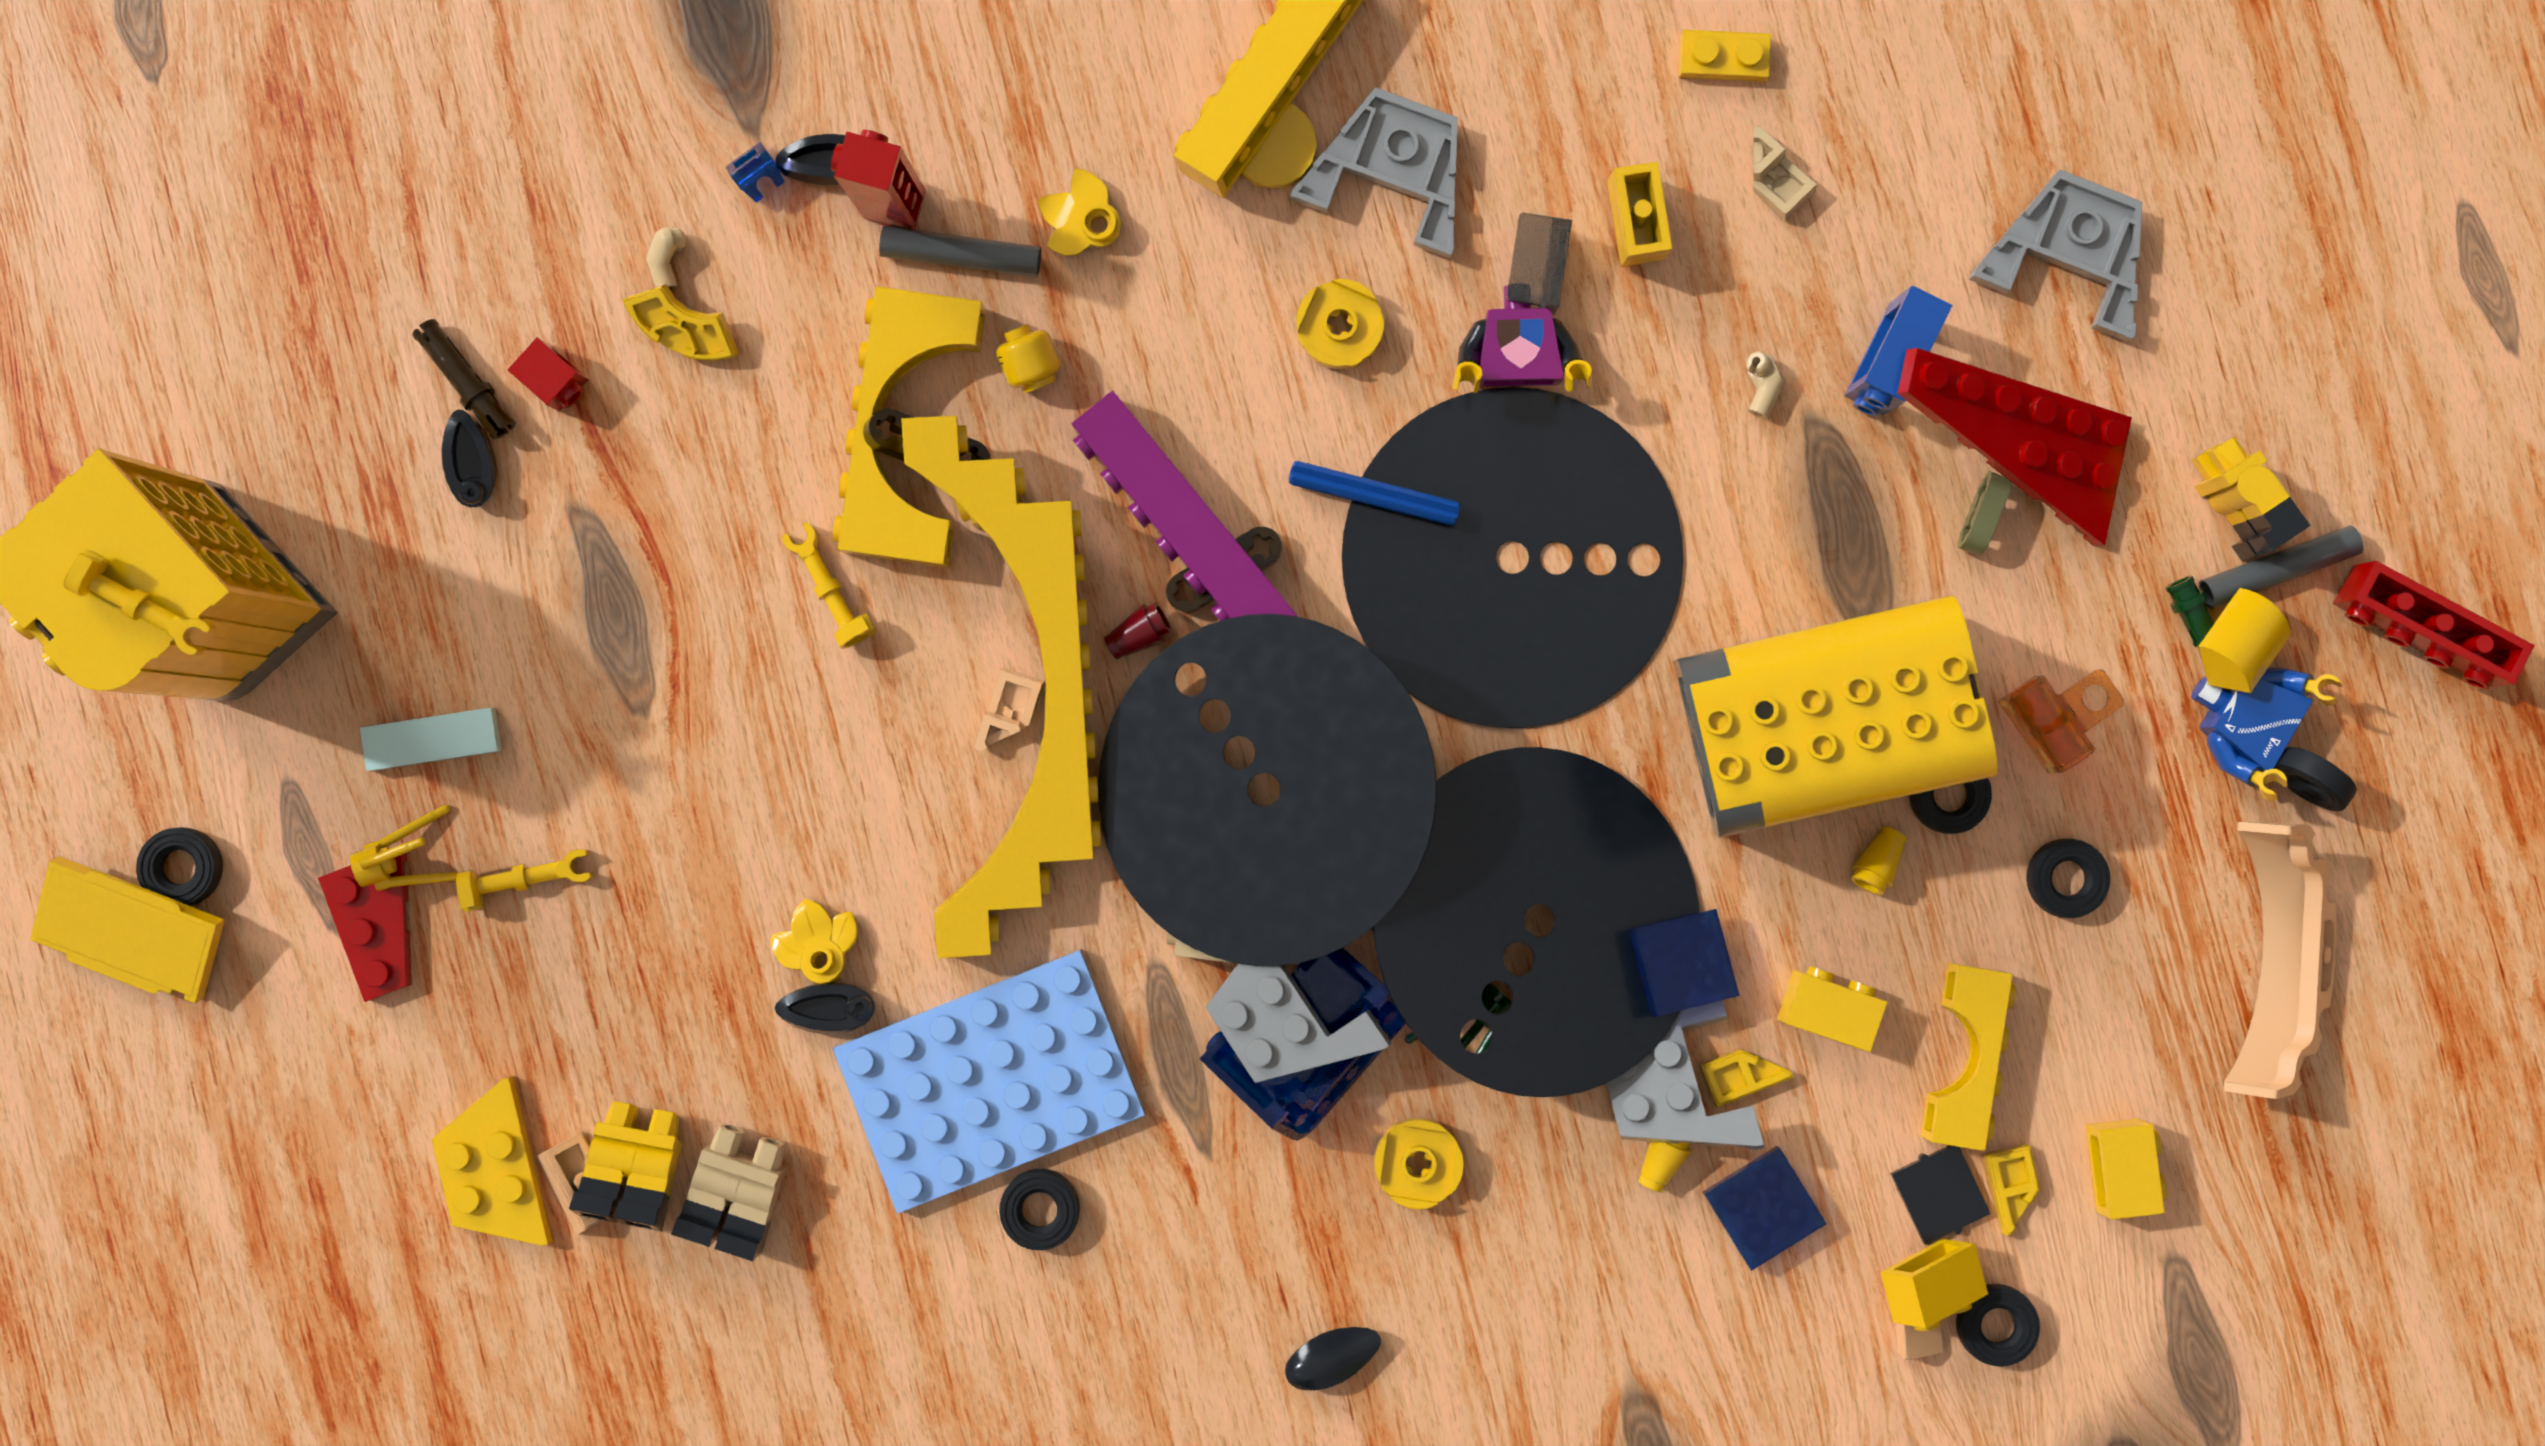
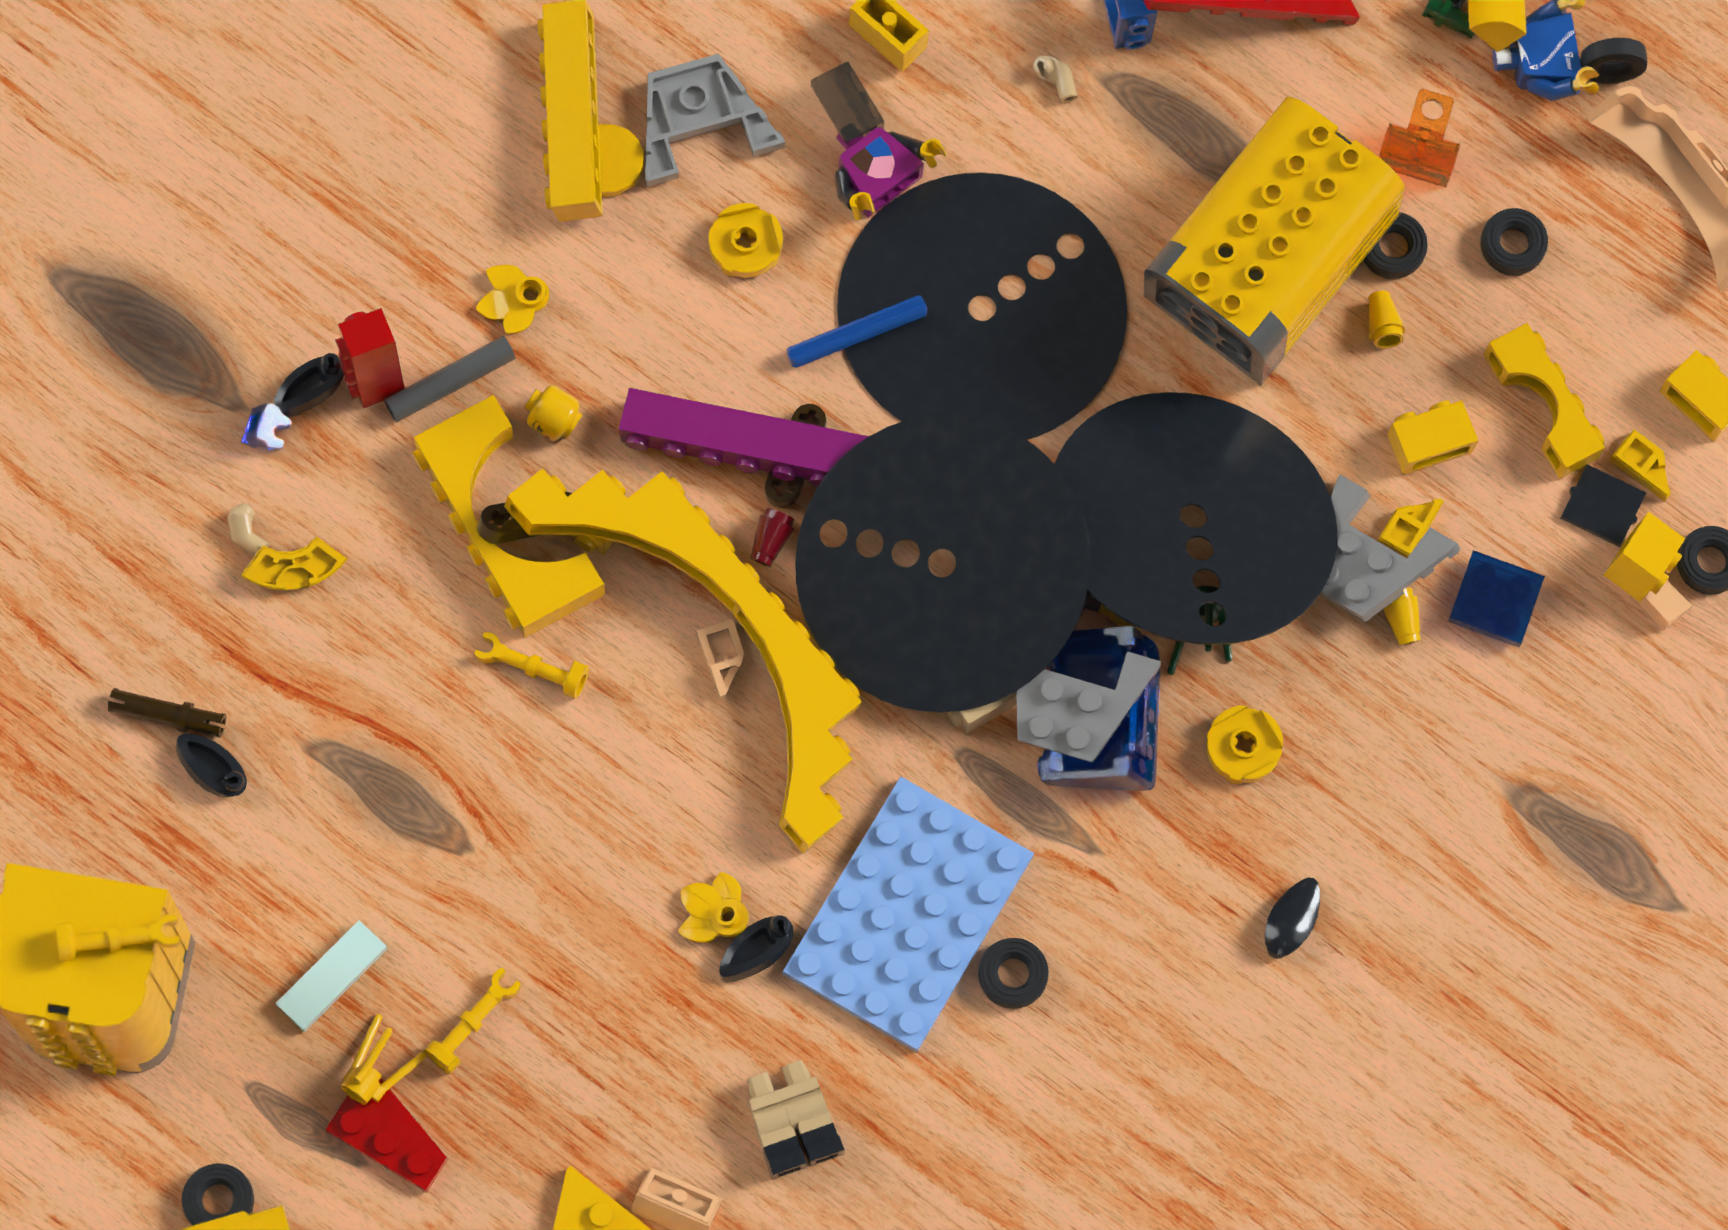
camera: 40 degrees left, 15 degrees down
red brick [508,337,589,412] -> none
yellow hips [569,1101,683,1232] -> none
clear blue tile [1629,909,1740,1017] -> none
olive beam [1957,471,2012,557] -> none

